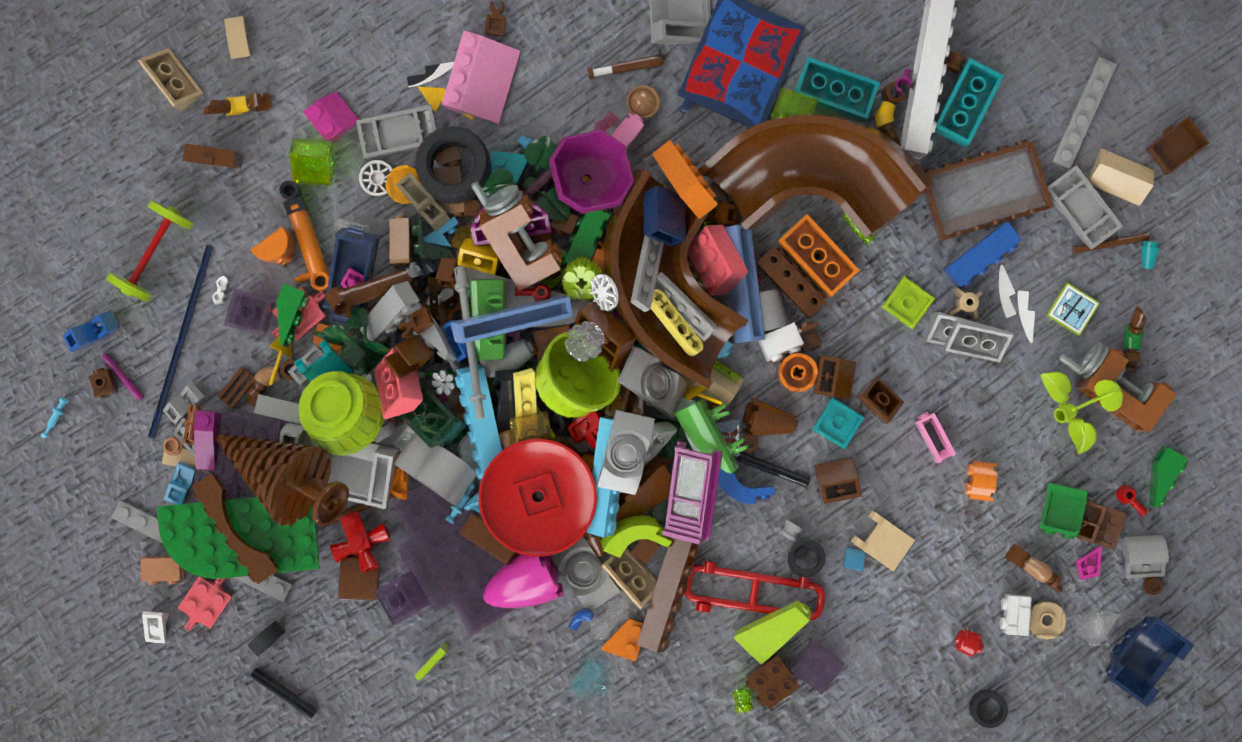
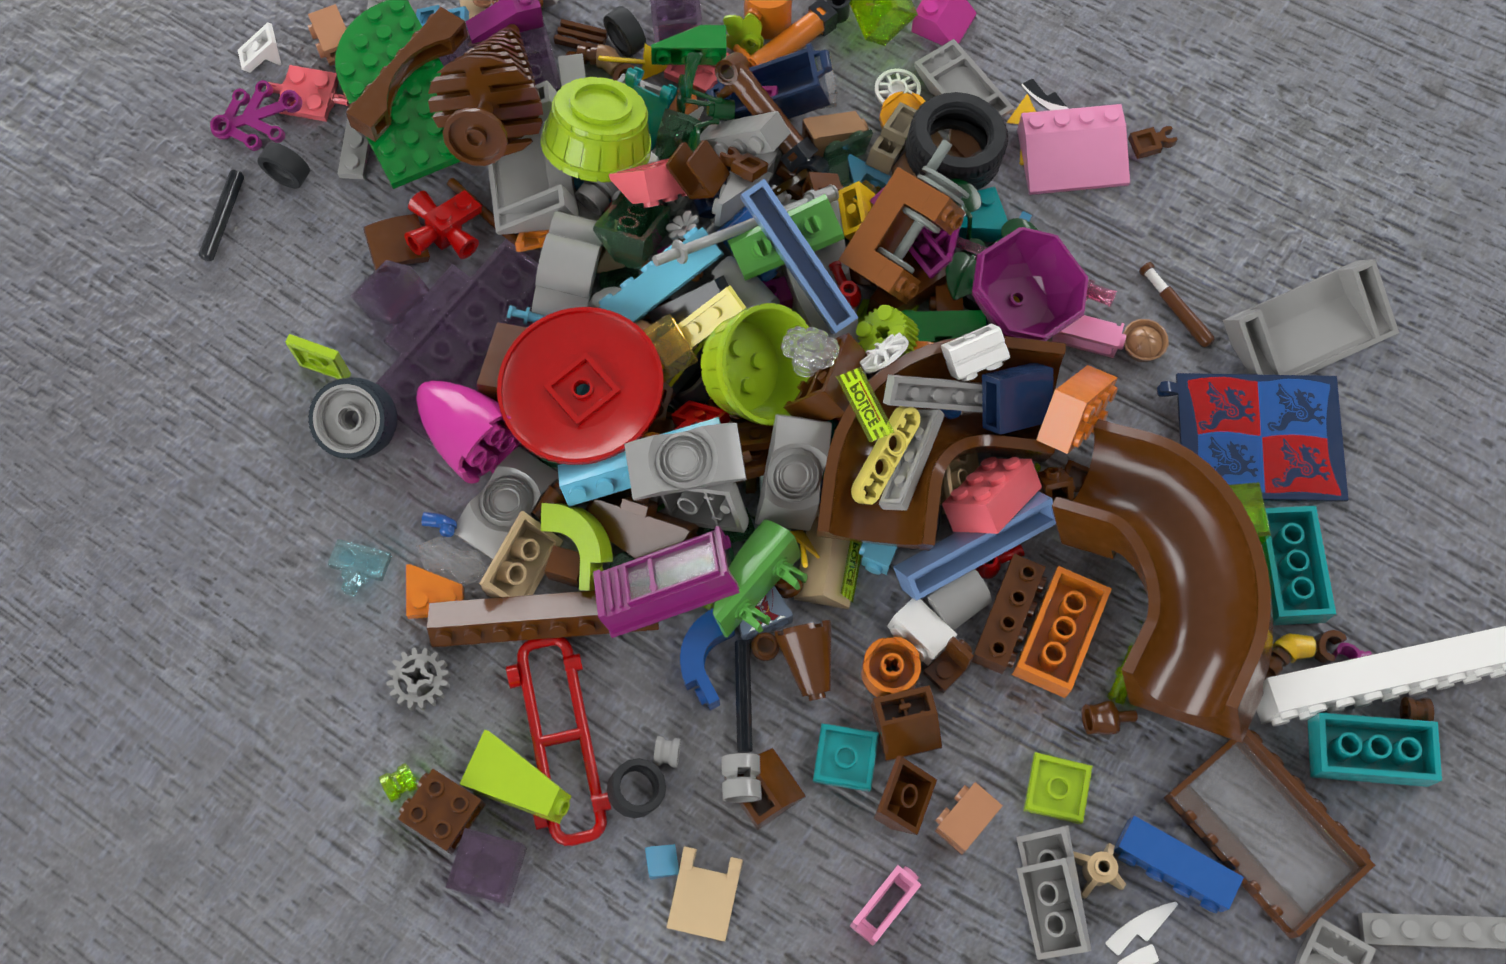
camera: 65 degrees right, 20 degrees down
none -> magenta plant [210,80,303,151]
none -> light grey wheel [308,377,398,460]
none -> light grey gear [386,648,451,711]
none -> black tyre [603,6,646,57]
none -> light grey wheel [721,753,761,803]
none -> lime plate [723,13,764,54]
none -> clear neon green sticker [837,367,894,442]
none -> nougat brick [935,782,1003,855]
none -> white brick [941,324,1010,381]
none -> reddish brown piece [1081,701,1138,735]

